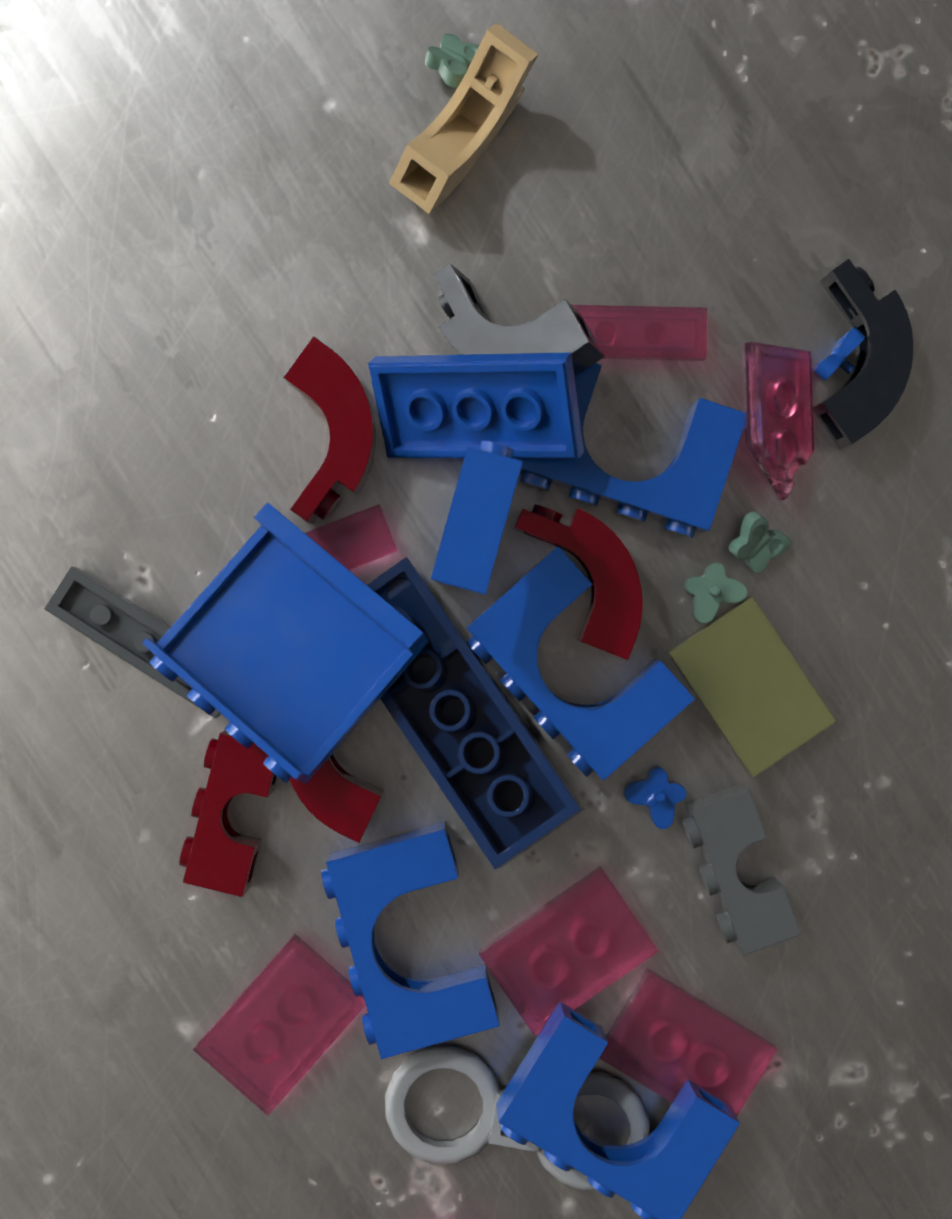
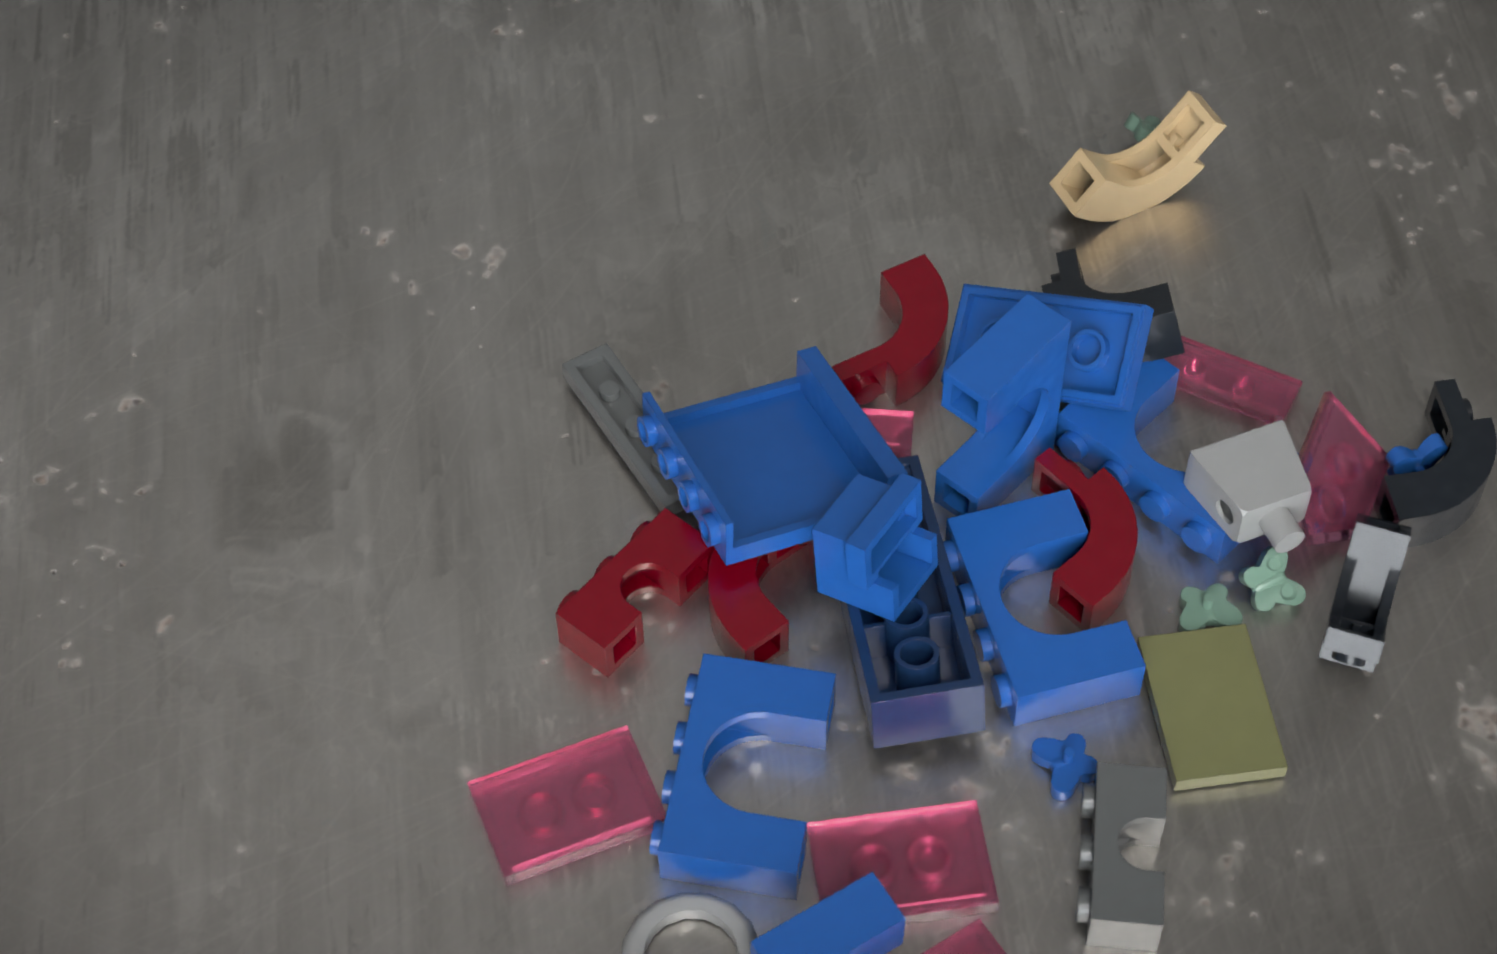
camera: 30 degrees right, 35 degrees down
none -> blue plate [812,473,938,622]
none -> light grey torso [1184,420,1312,553]
none -> arch [1318,513,1412,673]

